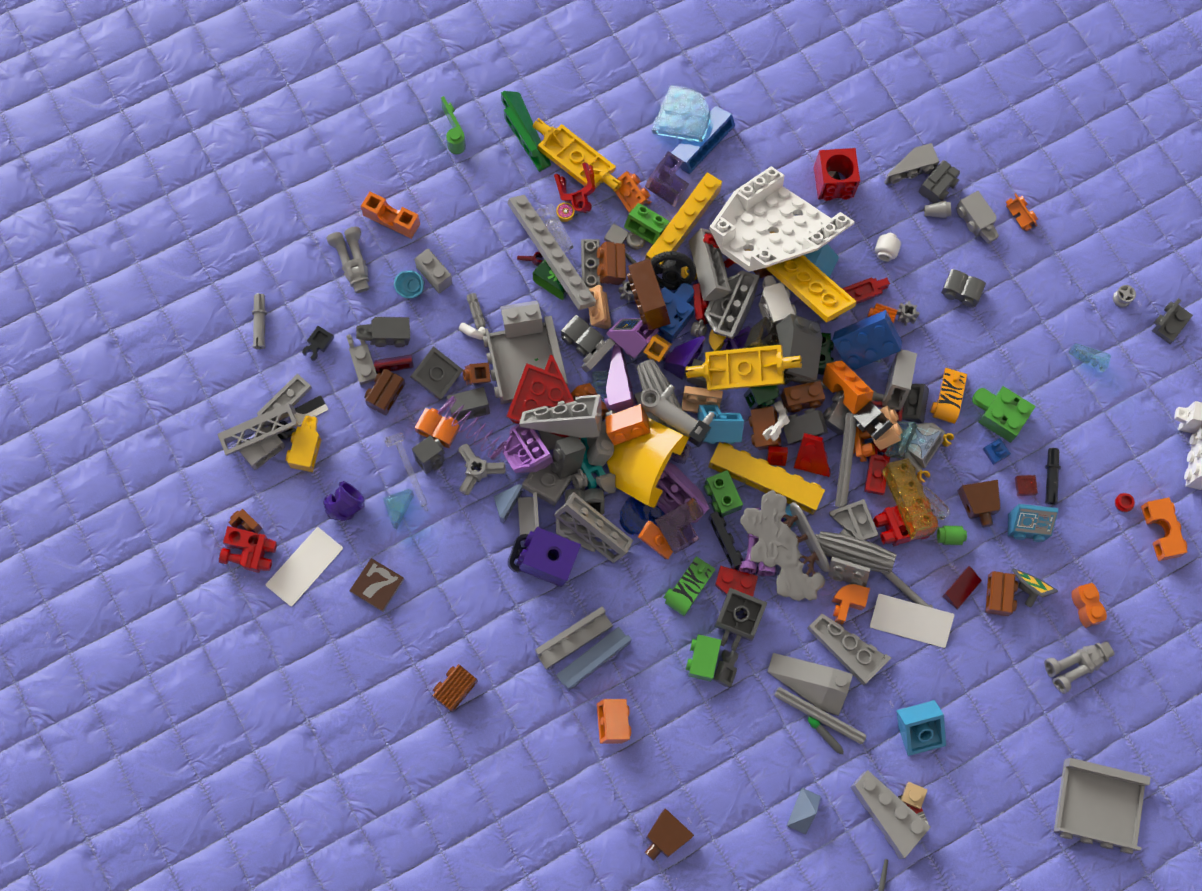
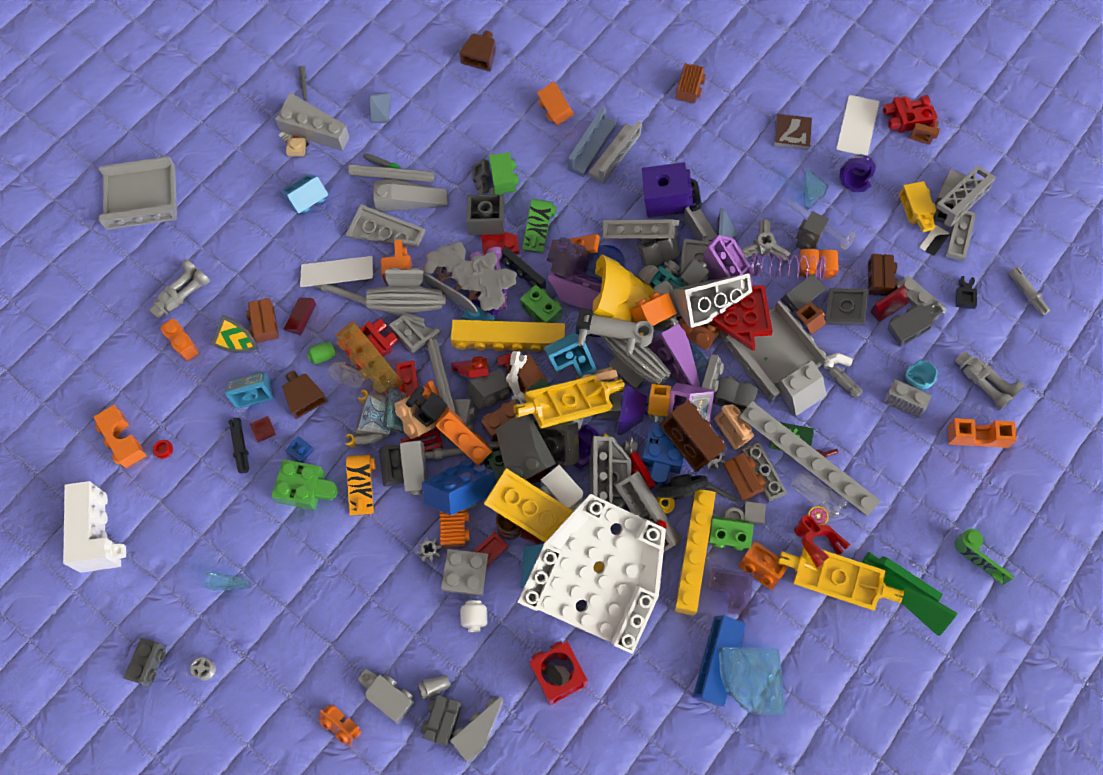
camera: 165 degrees right, 5 degrees down
dark grey brick [941,269,986,307] -> none
none -> light grey plate [441,549,489,596]

